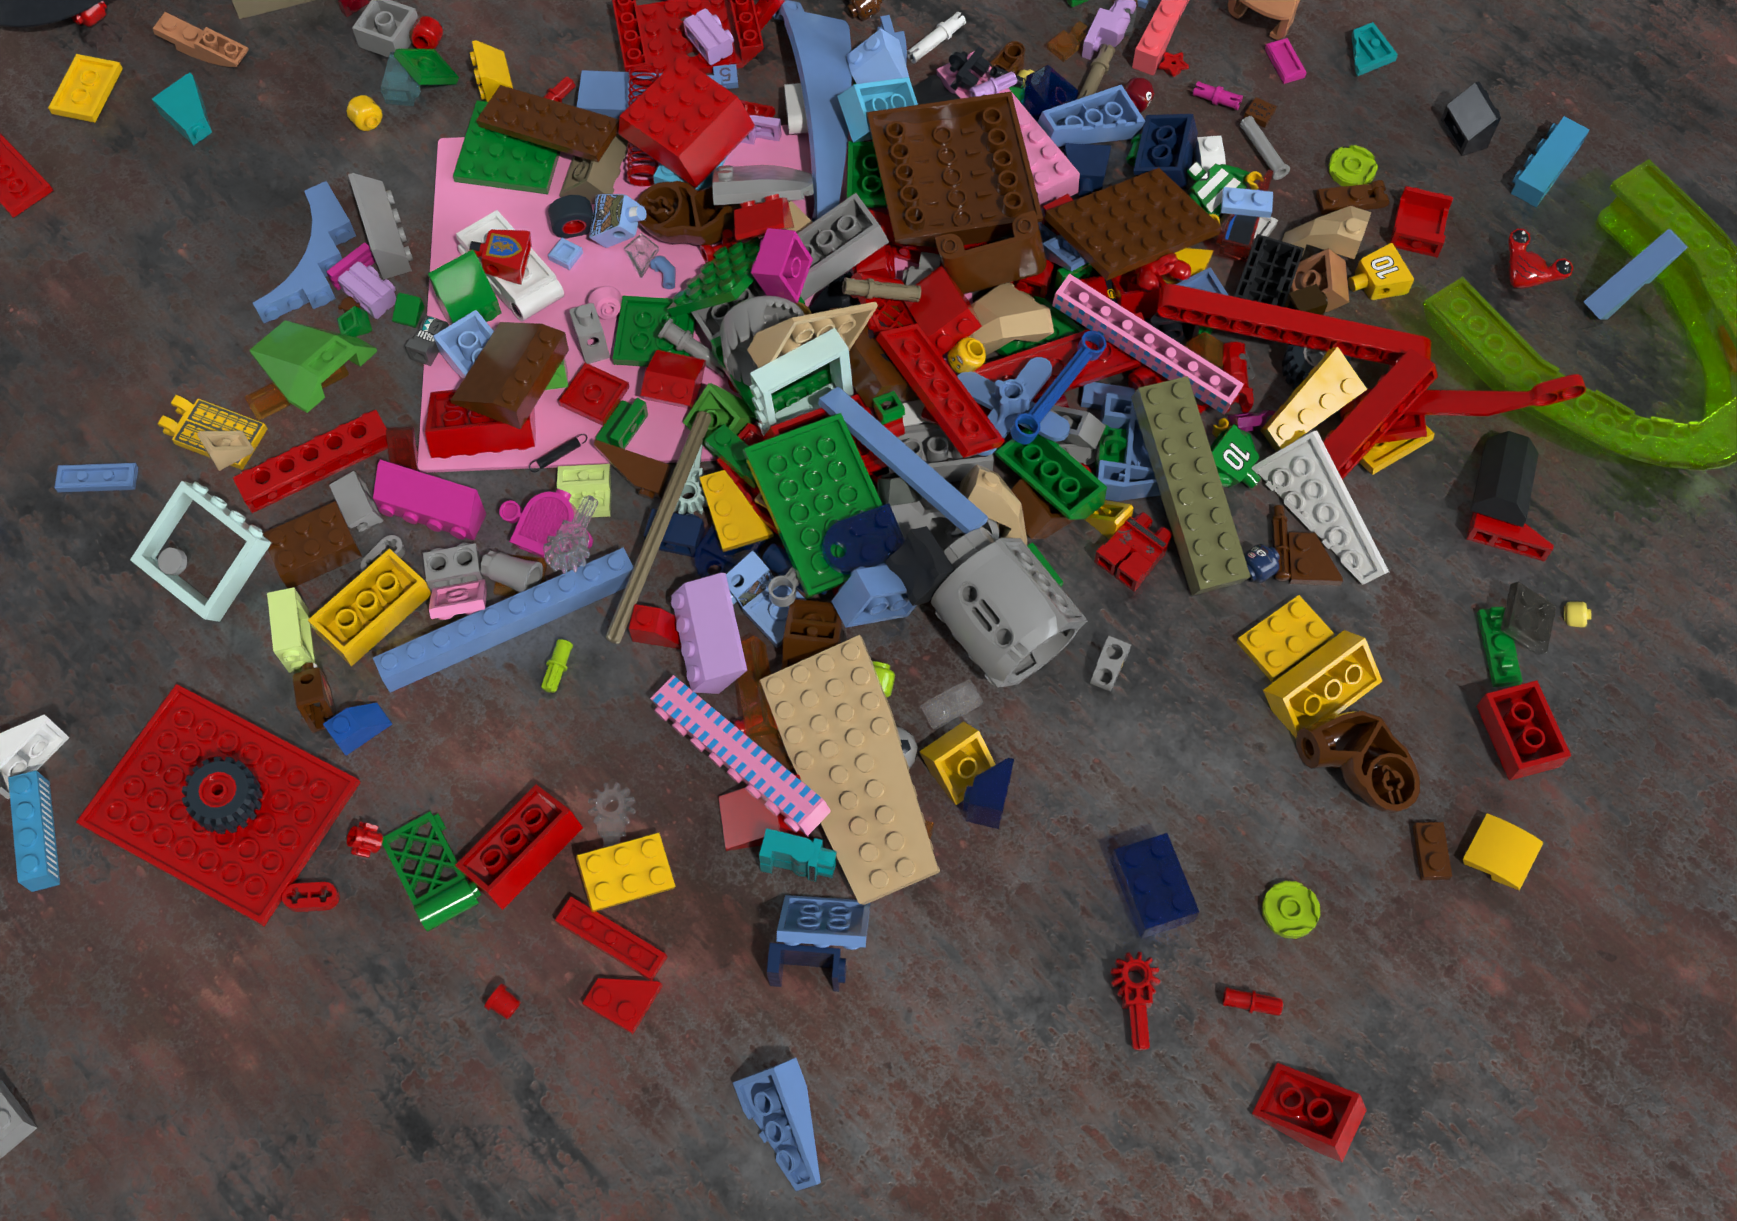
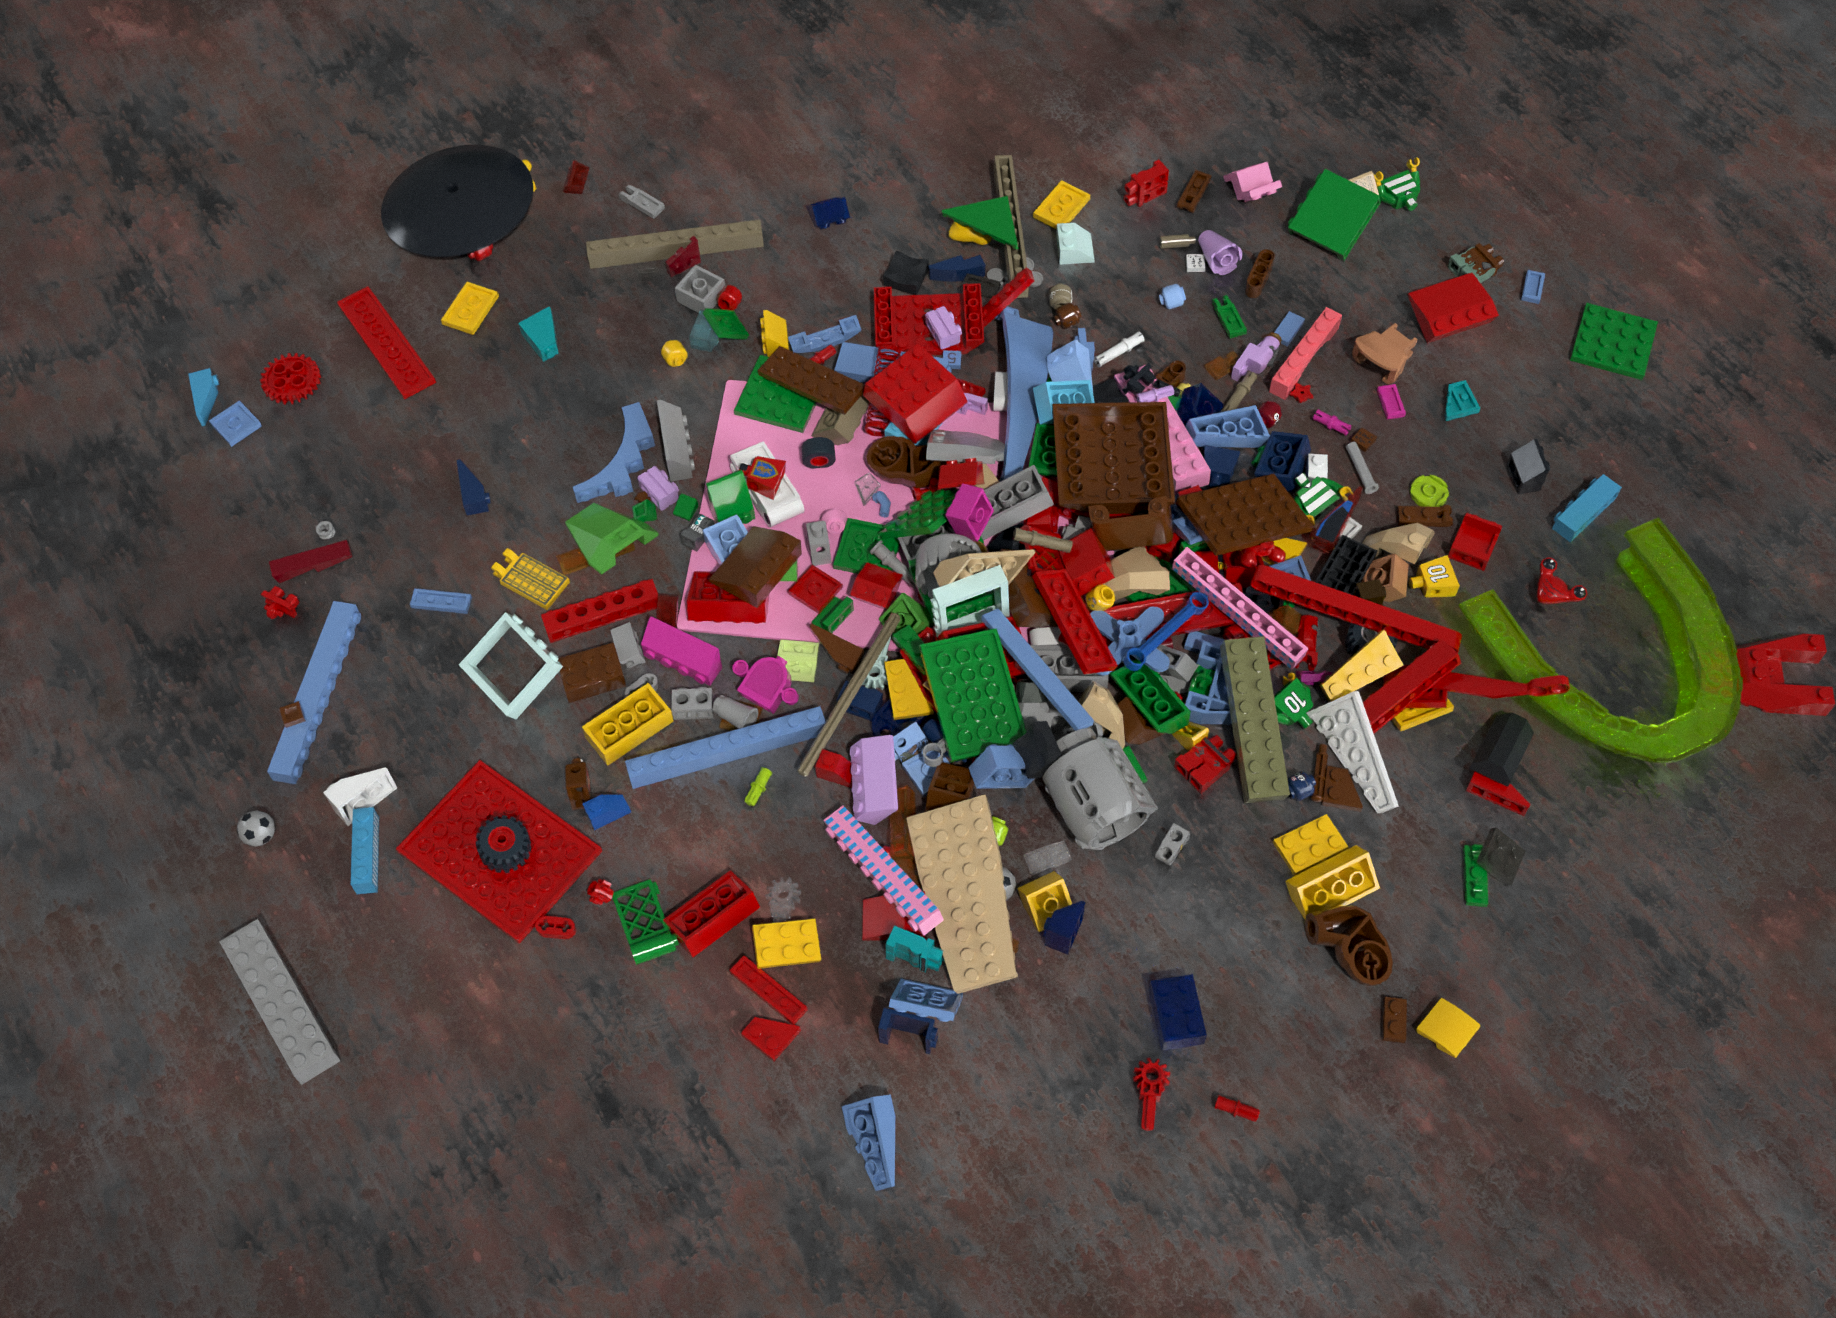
camera: 10 degrees right, 5 degrees down
nougat slope [153,12,248,67] -> none
light grey tile [158,548,187,575] -> none
tan slope [197,431,254,471] -> none
yellowish green window [267,588,315,673] -> none
dark pink tile [326,243,376,291] -> none
bright pink plate [429,579,487,620] -> none
red piece [484,983,521,1020] -> none
black piece [529,434,588,473] -> none
clear gear [543,495,598,575] -> none
light blue tile [548,238,583,270] -> none
light blue torso [589,194,646,248] -> none
clear blue plate [822,503,905,575] -> none
green leg [873,391,905,437] -> none
light blue plate [1221,187,1273,218] -> none
red slope [1252,1062,1367,1162] -> none
lime tile [1262,881,1320,939] -> none
red brick [1476,680,1571,781] -> none
light yellow piece [1564,601,1591,627] -> none
medium blue slope [1584,229,1687,320] -> none
none -> dark blue slope [456,459,491,516]
none -> medium blue slope [788,315,861,353]

